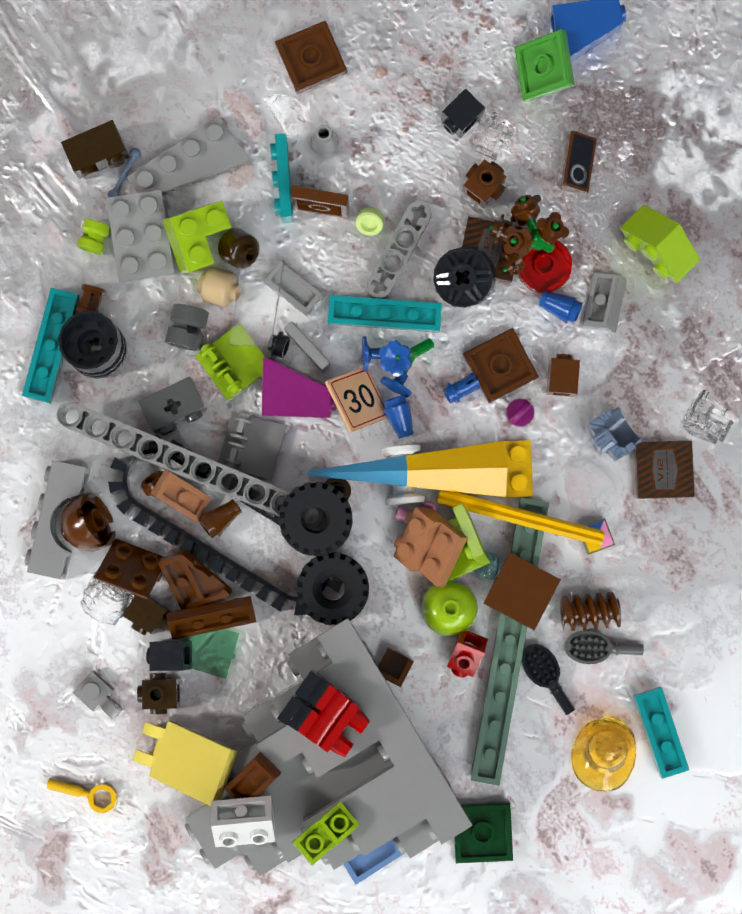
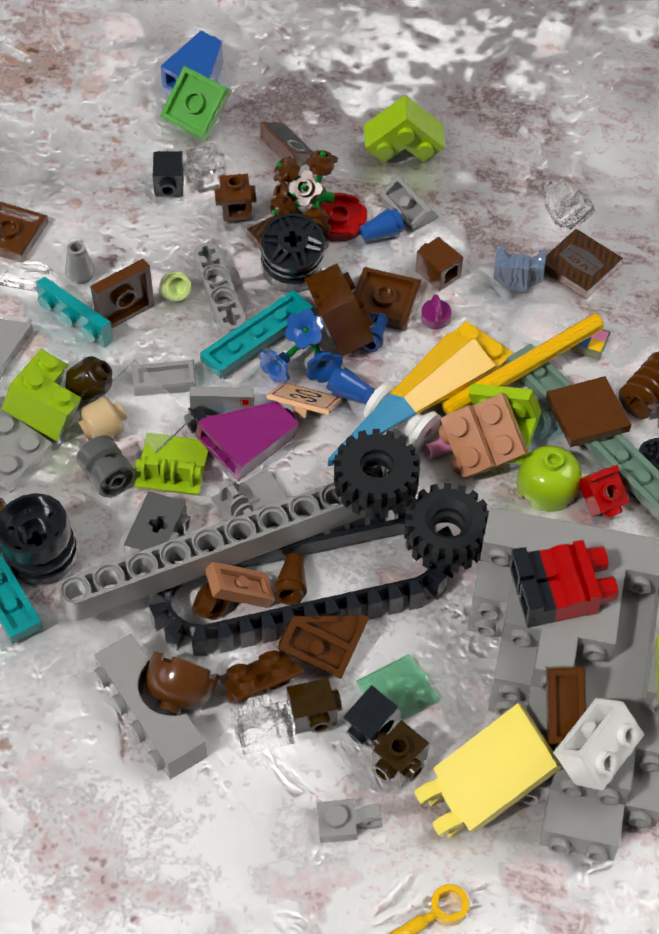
camera: 50 degrees left, 30 degrees down
reddish brown plate [166,596,256,640] -> none
none -> reddish brown wedge [304,263,375,356]

